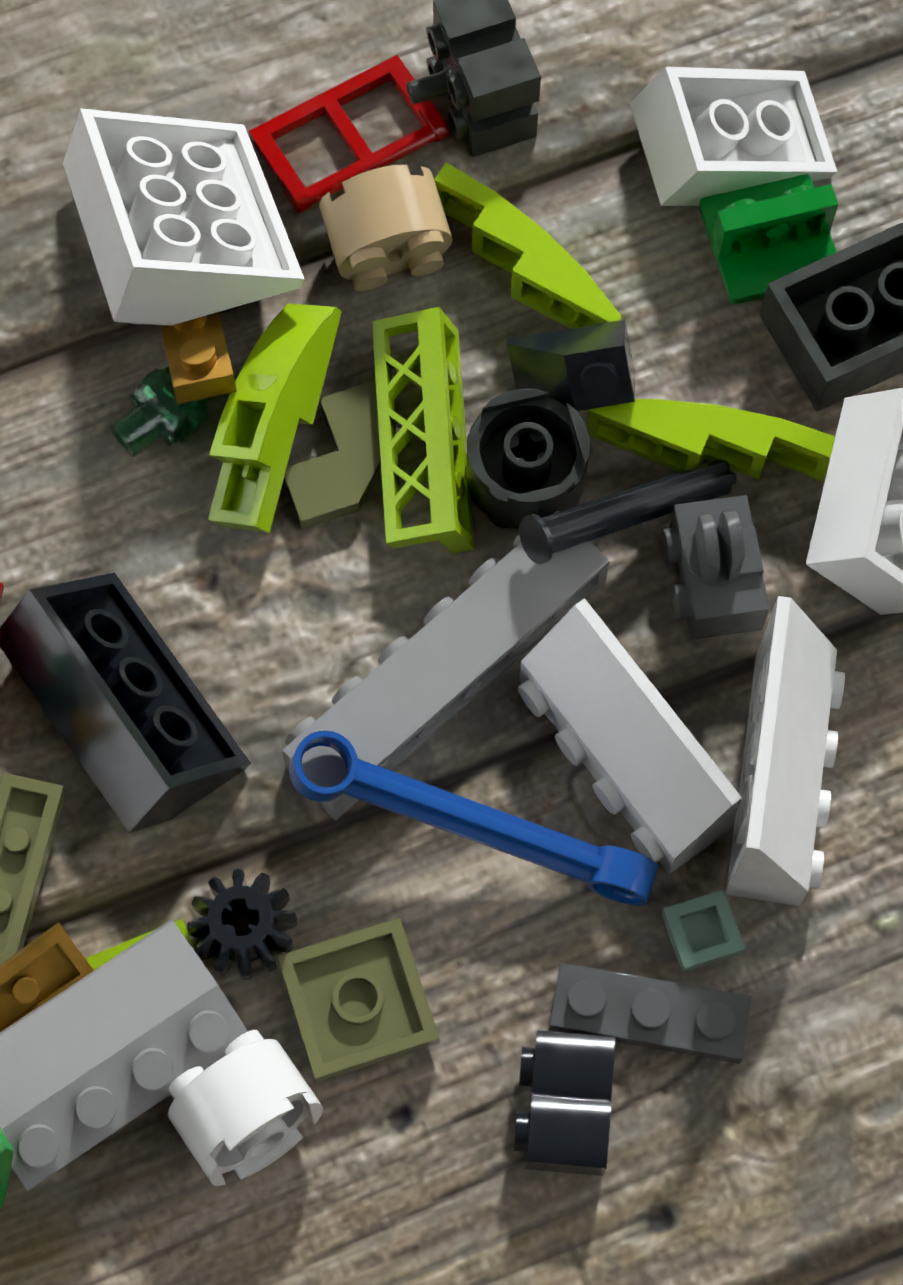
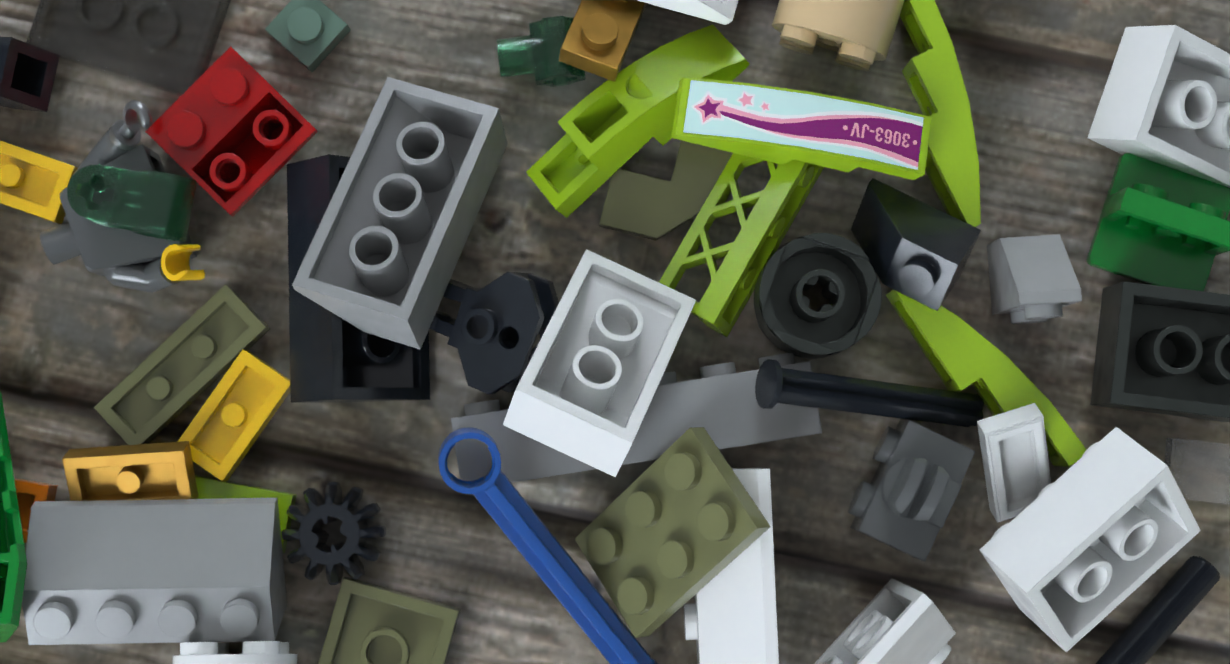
camera: 35 degrees right, 15 degrees up
none -> yellow plate [177,349,290,482]
none -> light grey slope [292,77,508,349]
none -> black hinge [429,272,559,395]
none -> white slope [503,249,696,477]
none -> olive plate [575,427,771,638]
none -> slope [671,77,932,180]
none -> white tile [977,403,1051,523]
none -> light grey slope [987,234,1082,324]

